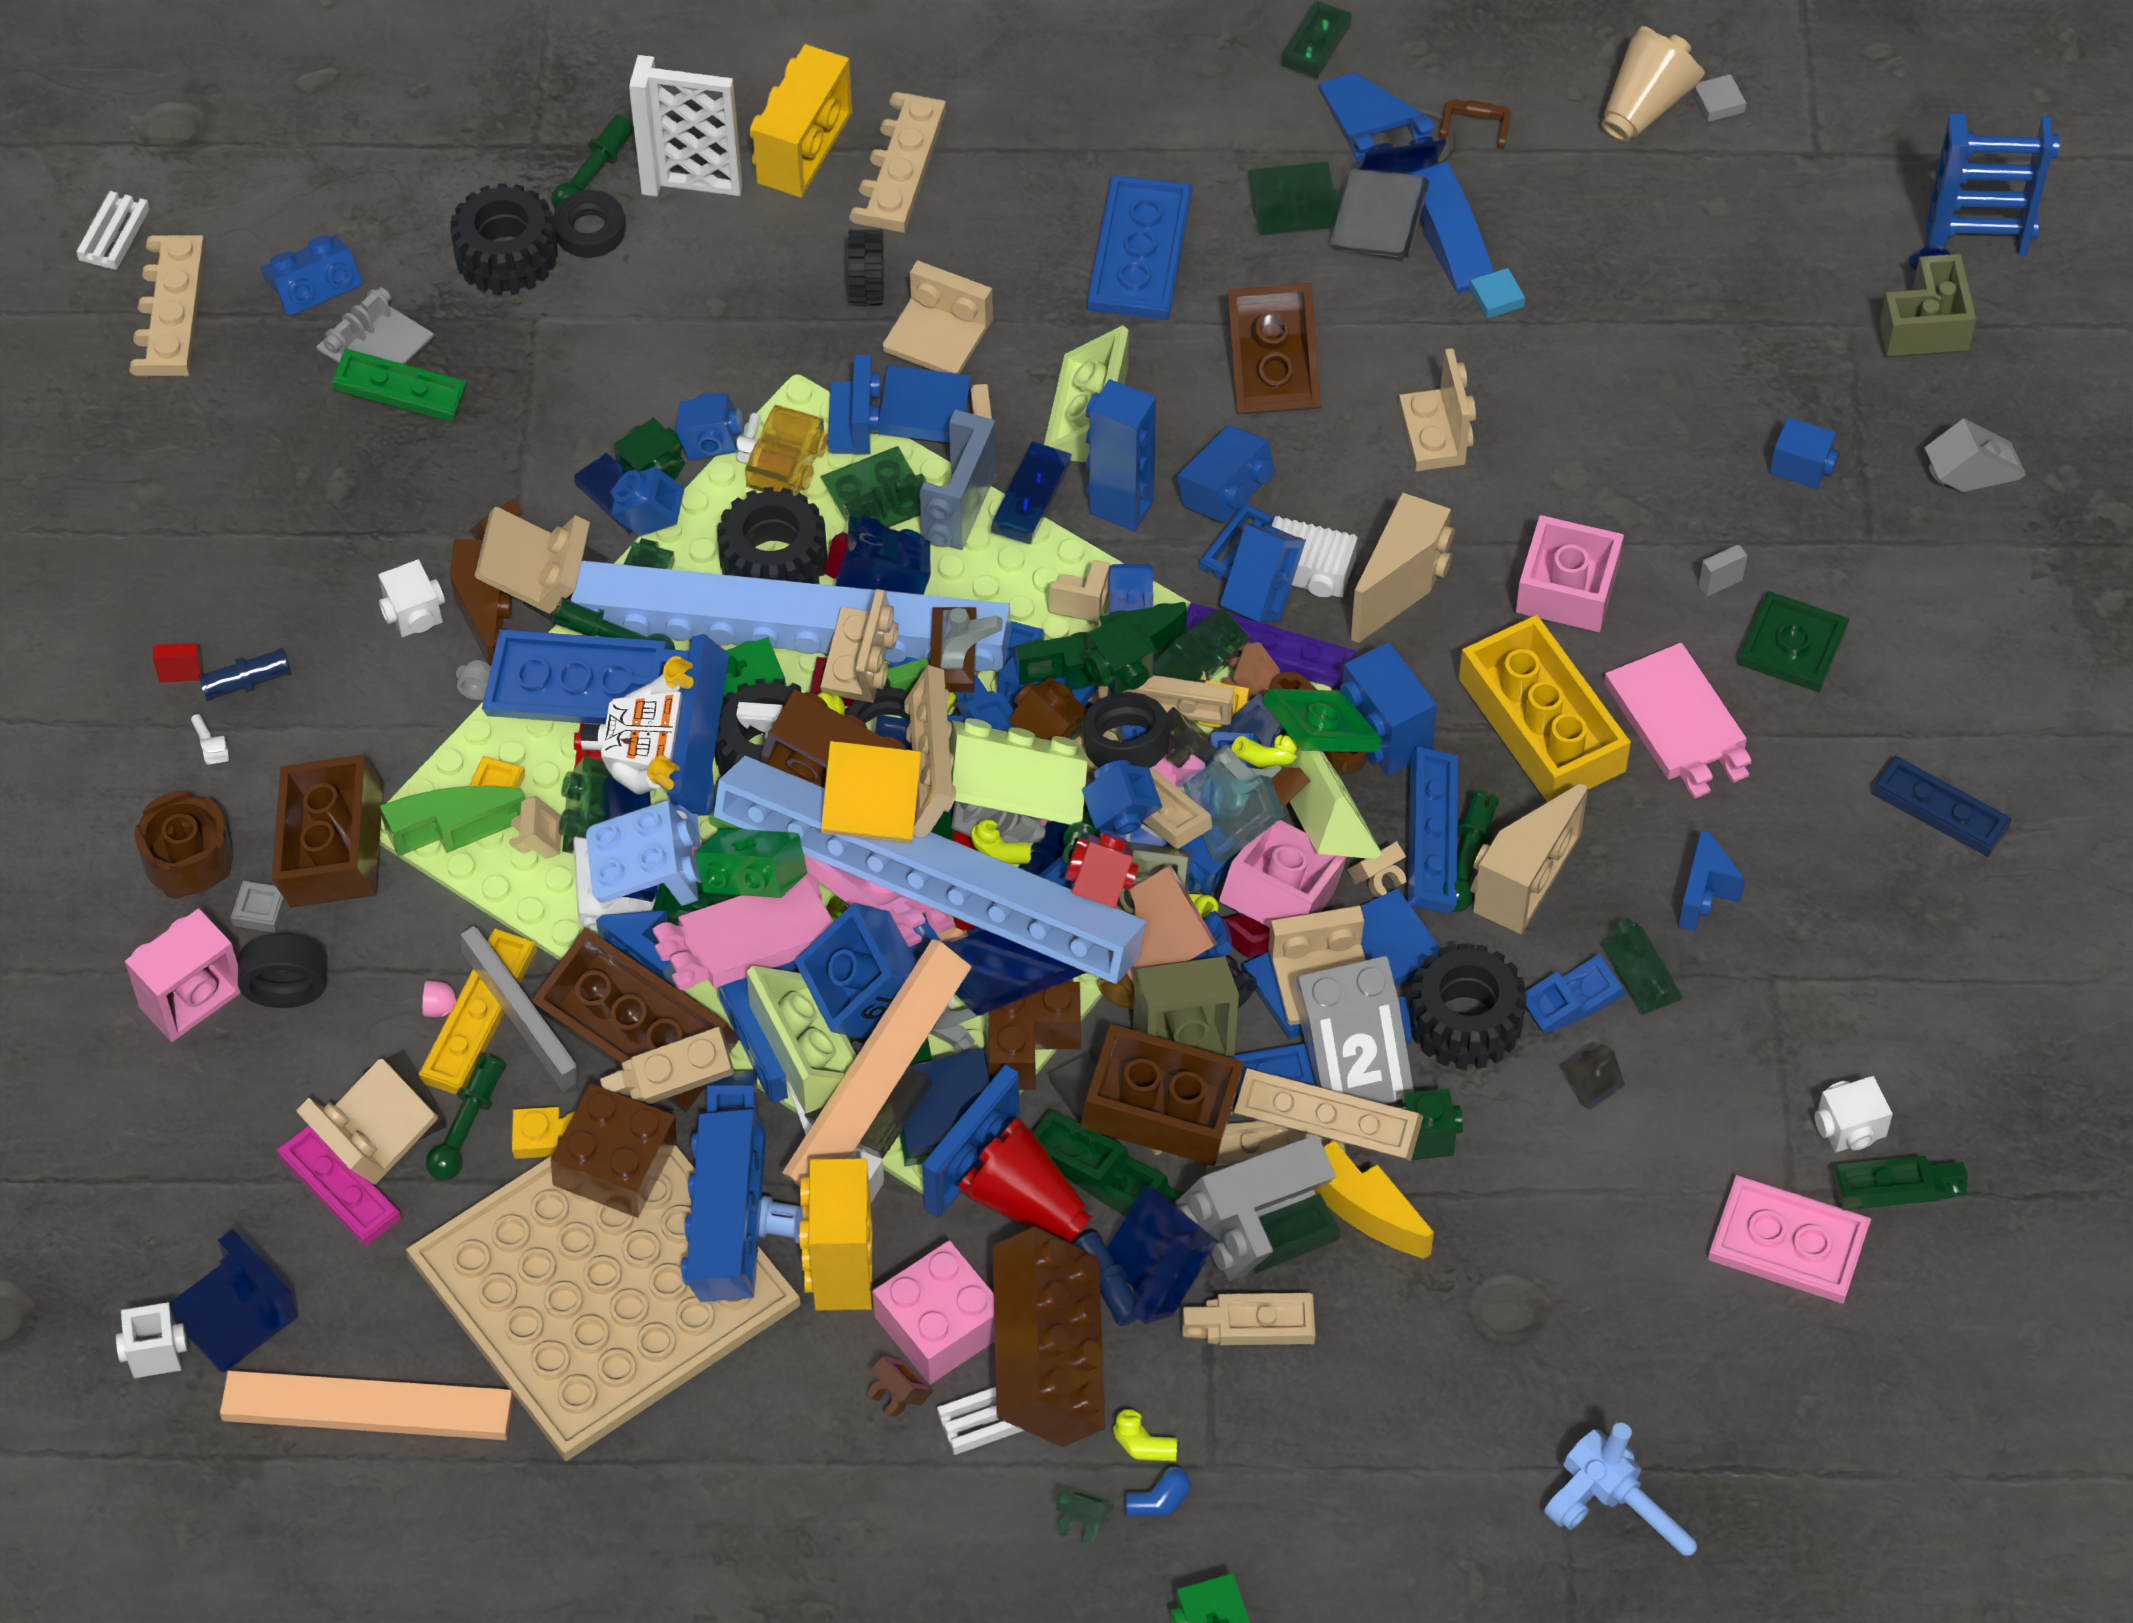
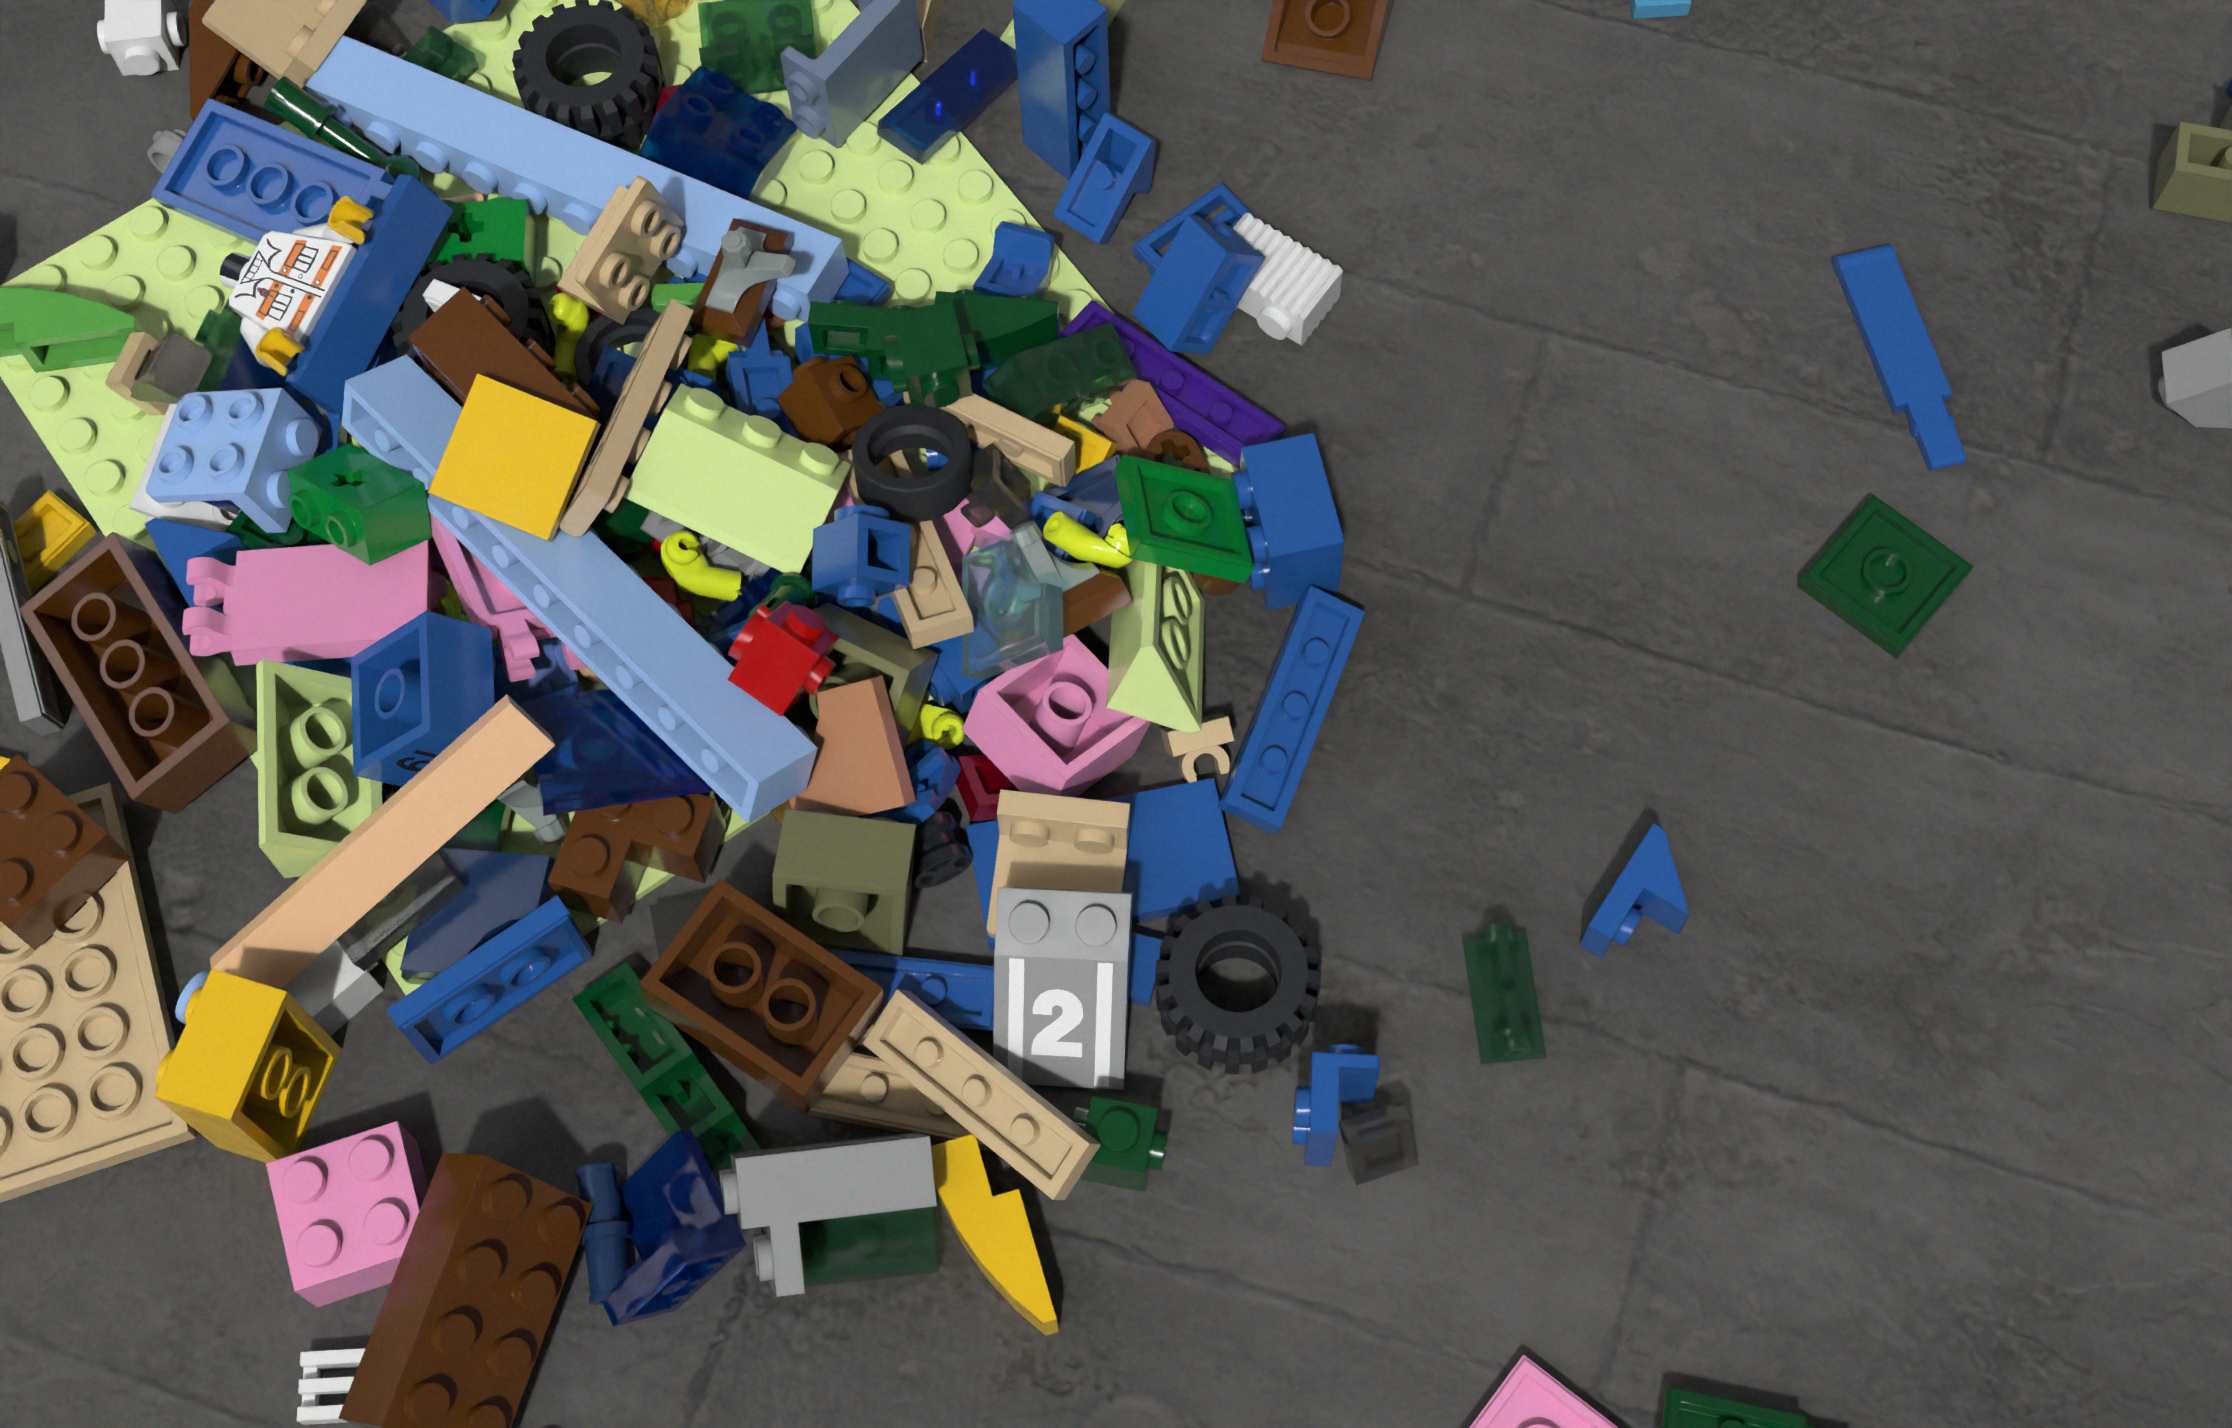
camera: 20 degrees right, 10 degrees up
yellow tile [469,756,525,789] -> none
tan hinge [600,1027,735,1104] -> none
blue brick [681,1109,766,1302] -> none
blue brick [707,1071,758,1116] -> none
reddish brown tile [867,1356,933,1417] -> none
red cone [957,1118,1092,1244] -> none
tan panel [1049,560,1110,622] -> none
blue brick [1177,425,1275,523] -> none
tan hinge [1182,1293,1315,1345] -> none
tan slope [1351,493,1455,643] -> none
tan bracket [1398,348,1476,471] -> none
dark green pin [1443,790,1499,912] -> none
yellow brick [1459,615,1631,803] -> none
tan slope [1471,783,1588,935] -> none
bright pink brick [1516,515,1624,632] -> none
blue slope [1524,954,1626,1033] -> none
bright pink tile [1604,642,1751,799] -> none
light grey tile [1698,545,1747,597] -> none
blue brick [1770,417,1840,489] -> none
white brick [1815,1076,1893,1153] -> none
dark blue tile [1872,755,2012,857] -> none
none -> clear smoke slope [130,331,213,404]
none -> blue slope [1052,112,1156,244]
none -> blue bracket [1292,1044,1380,1167]
none -> blue piece [1832,244,1966,471]

